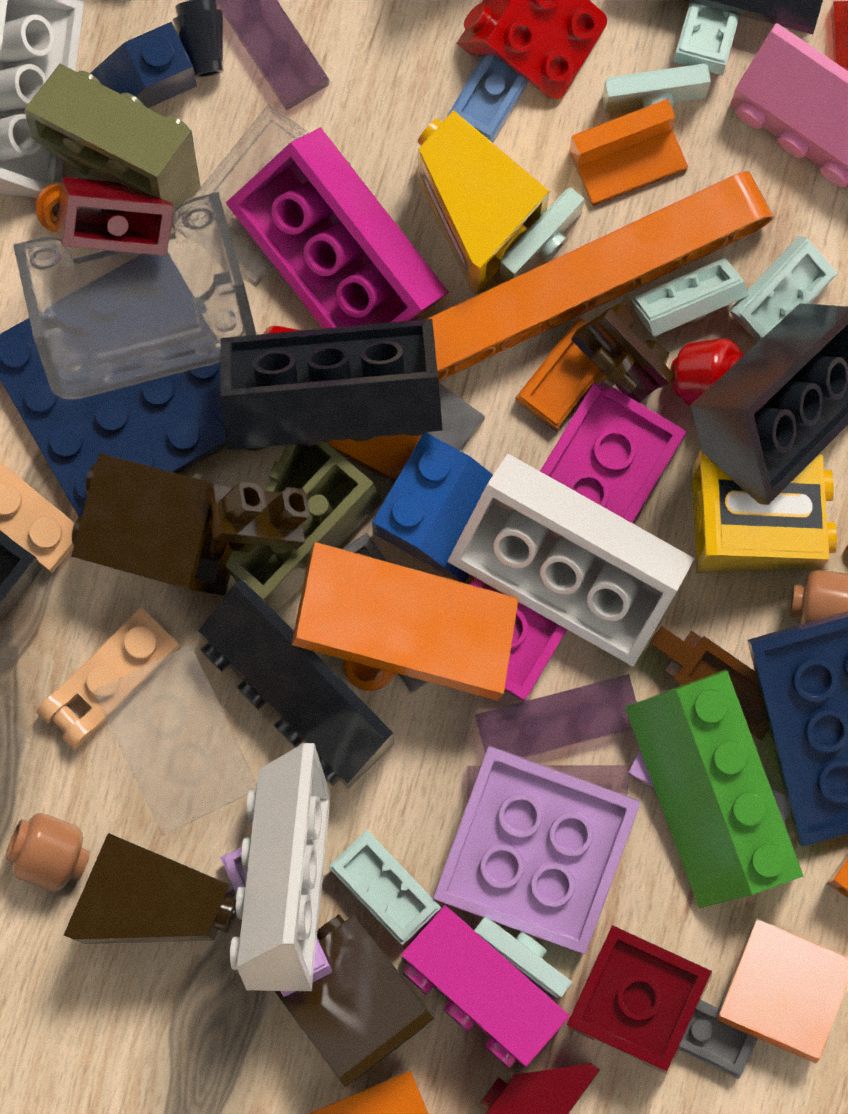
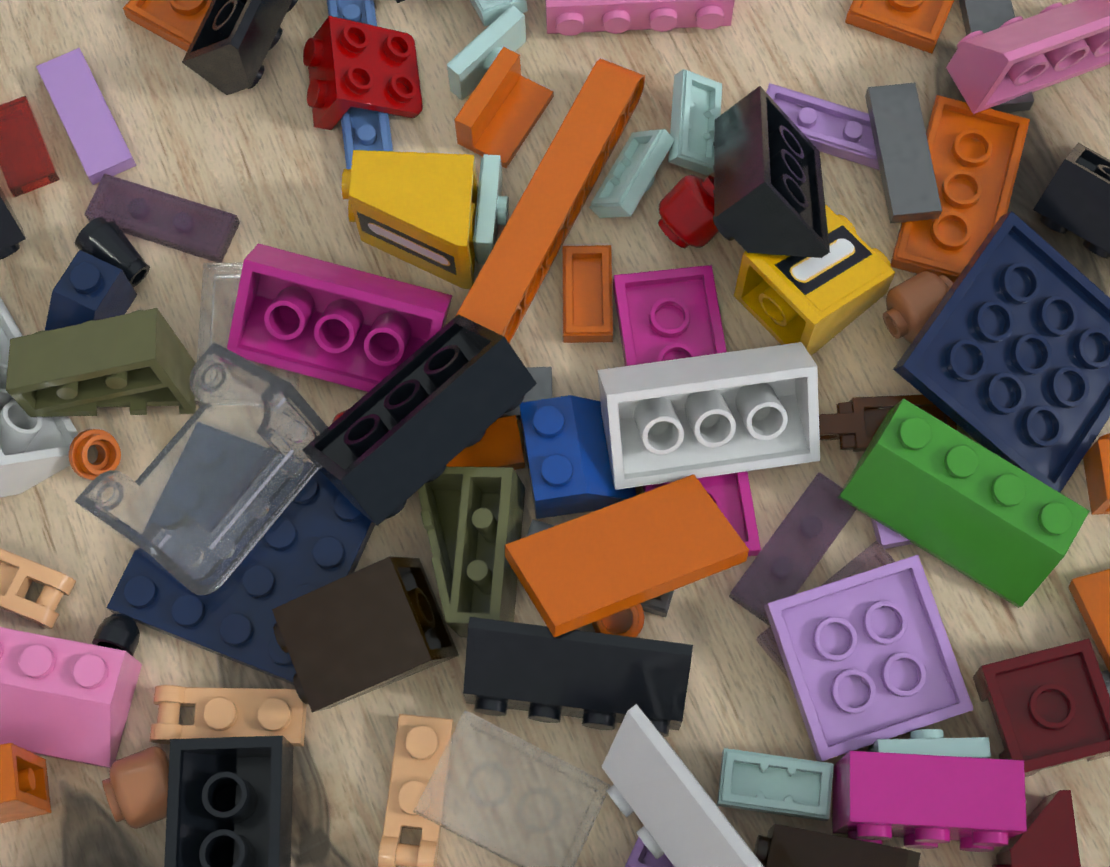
camera: 35 degrees left, 10 degrees down
dark red slope [56,177,174,256] -> none
dark brown hips [205,481,310,552] -> none
dark brown hips [571,304,675,403] -> none

